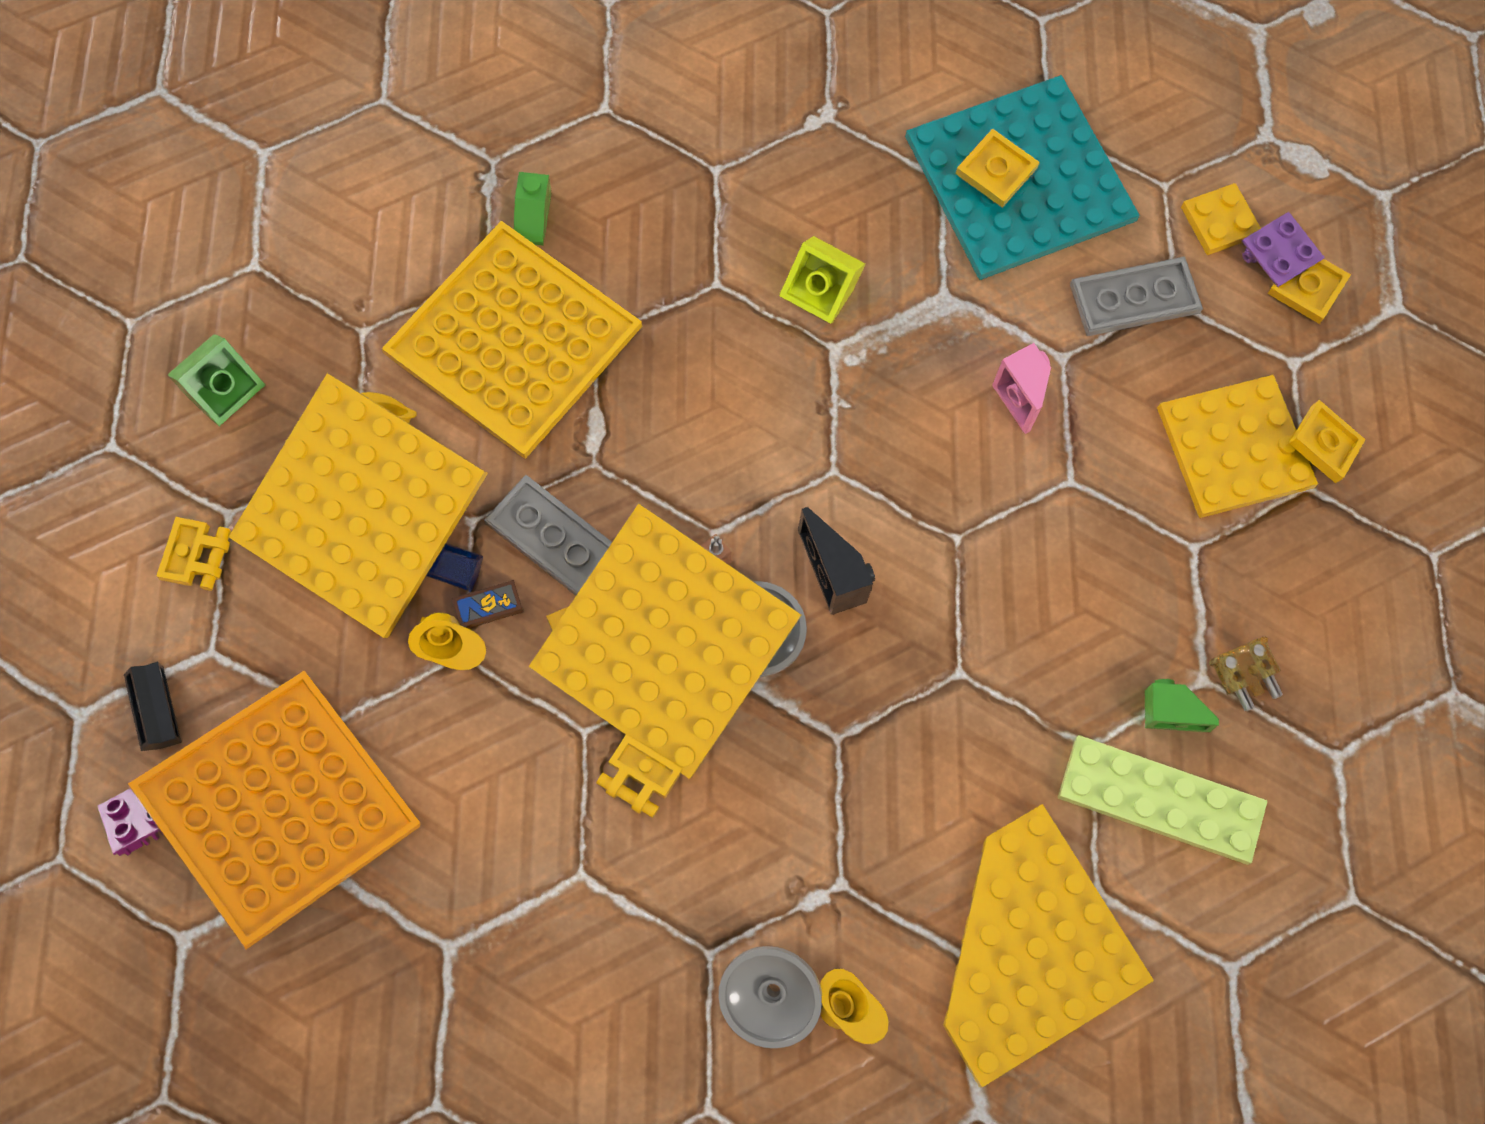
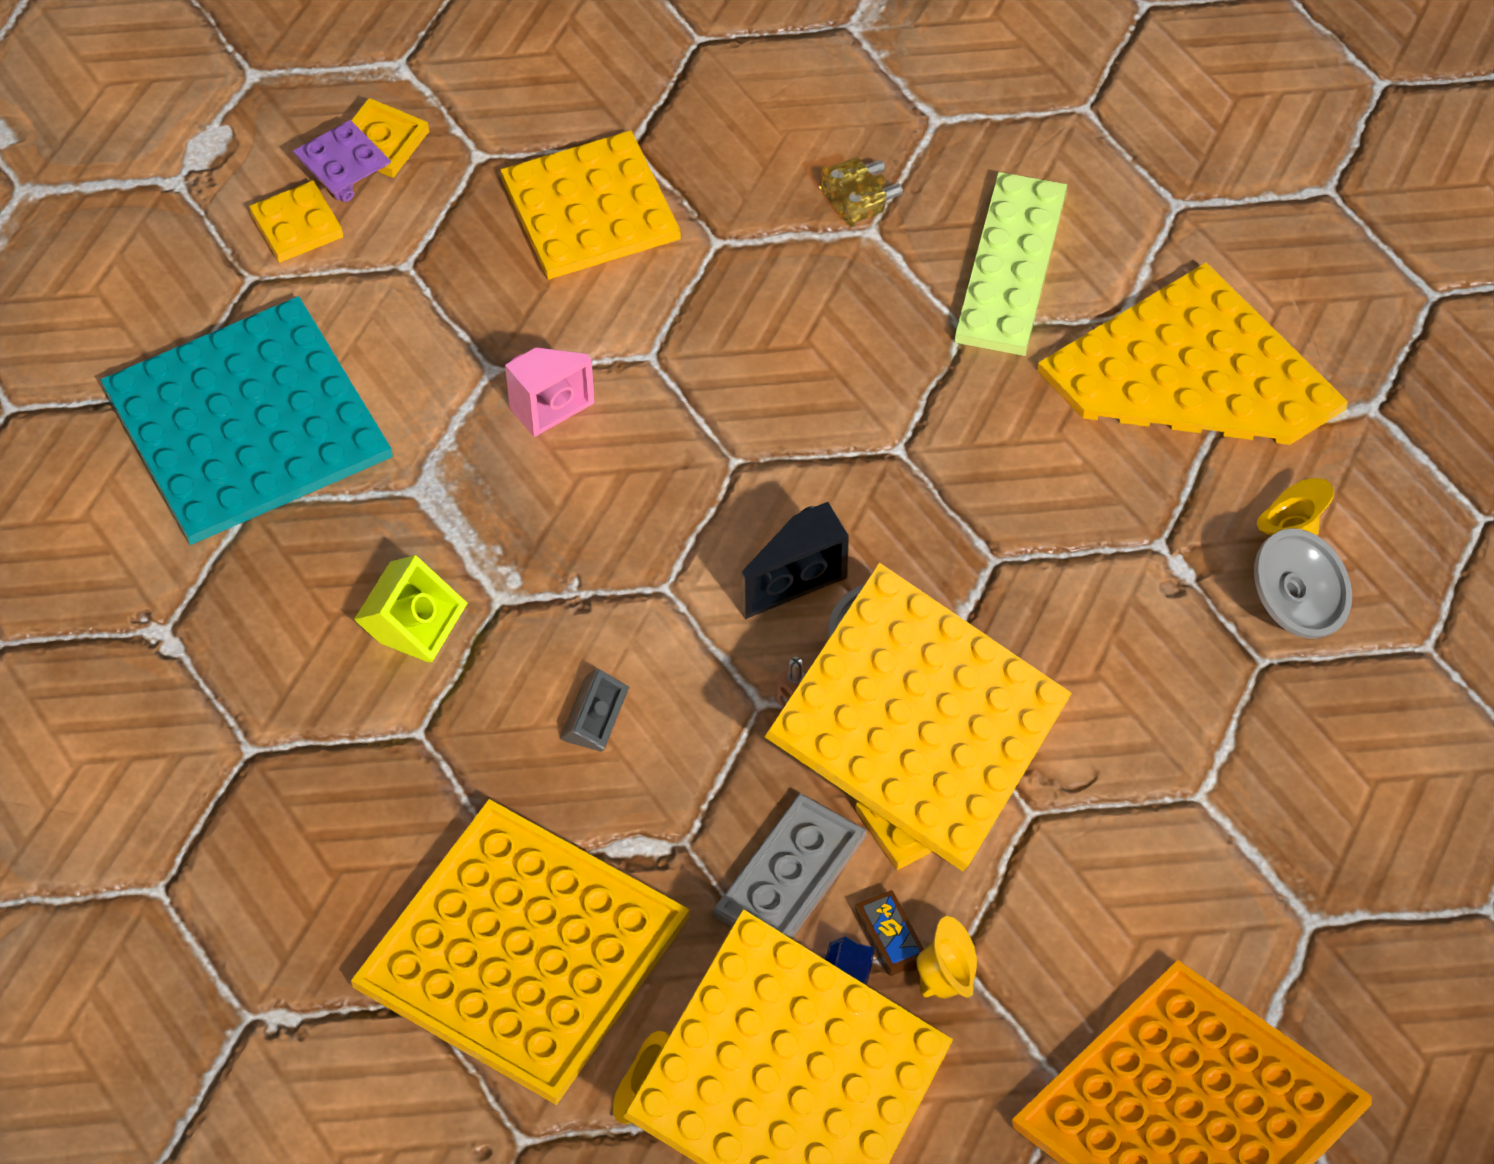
camera: 90 degrees left, 15 degrees down
bright green slope [514,172,552,246] -> none
yellow plate [596,734,682,818] -> none
yellow plate [955,129,1040,208] -> none
light grey tile [1070,257,1203,336] -> none
bright green slope [1145,679,1219,732] -> none
yellow plate [1289,400,1366,484] -> none
none -> dark grey slope [560,668,629,752]

